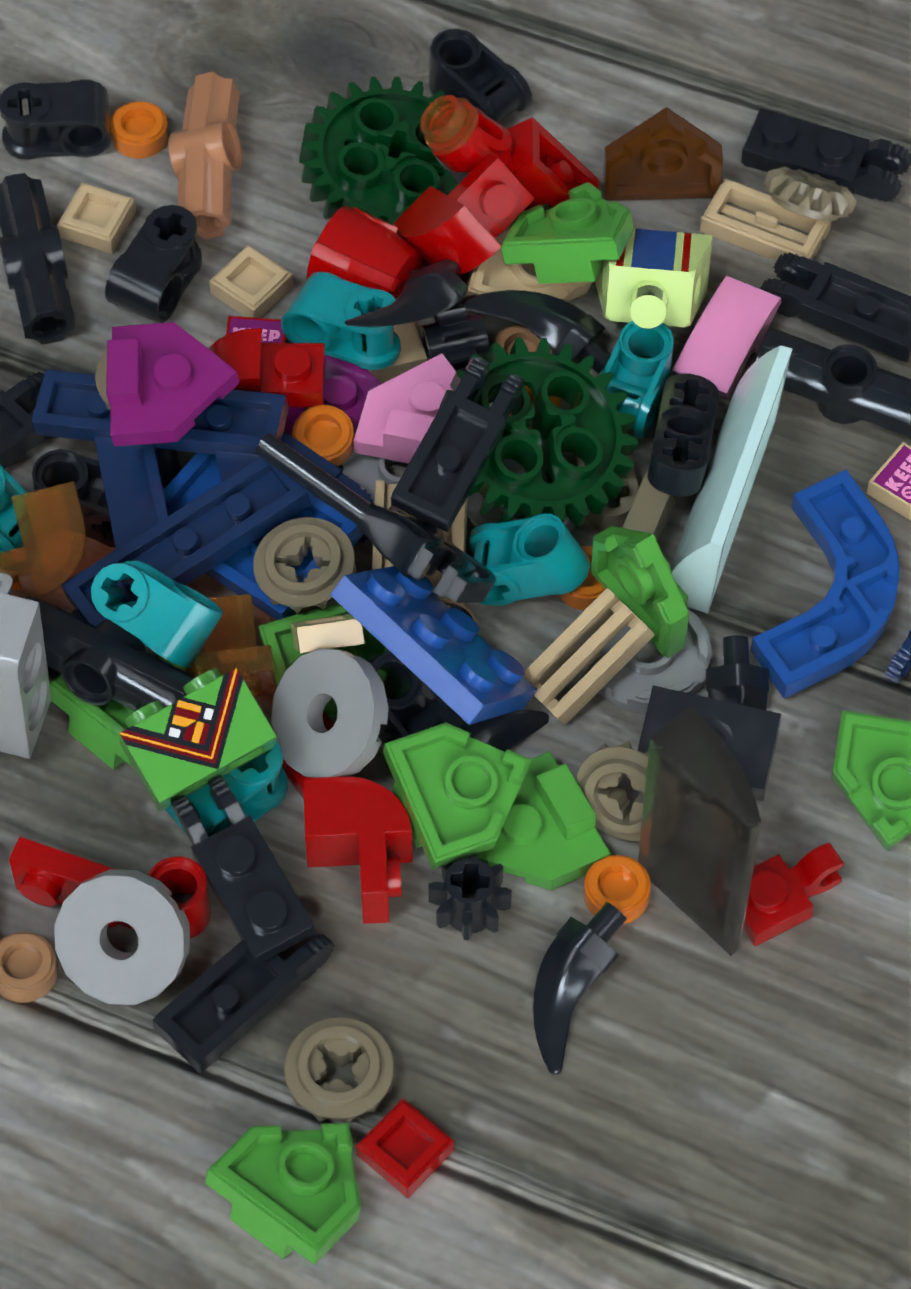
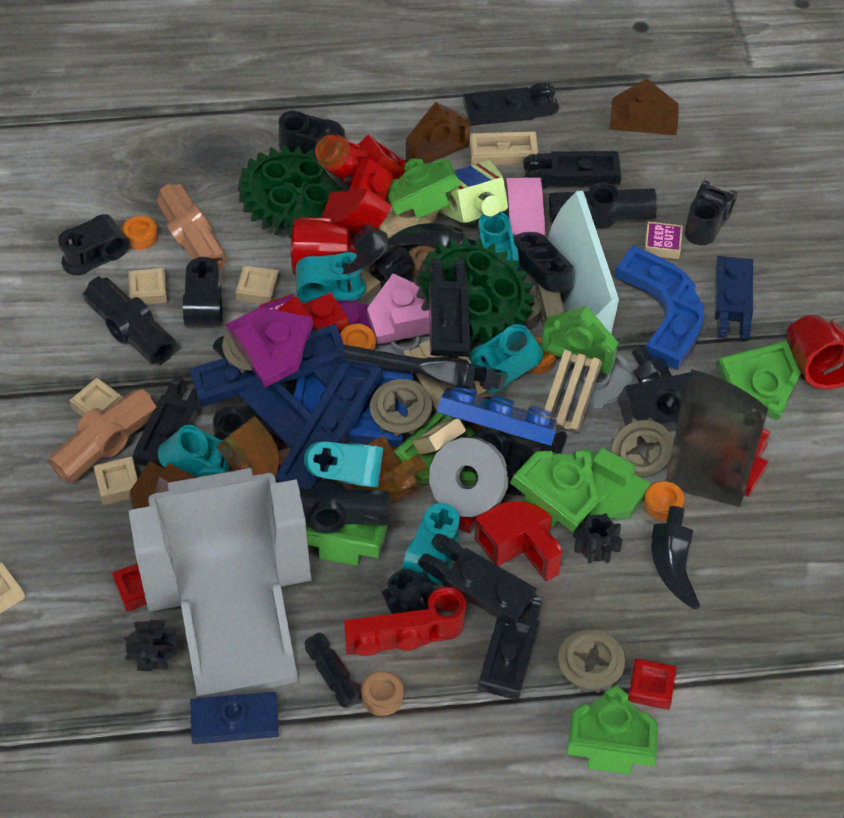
camera: 30 degrees left, 5 degrees down
light grey tile [54,869,190,1005] -> none
brick [119,668,277,812] -> none
dark tan gear [763,167,857,221] -> none
none -> black gear [382,569,434,614]

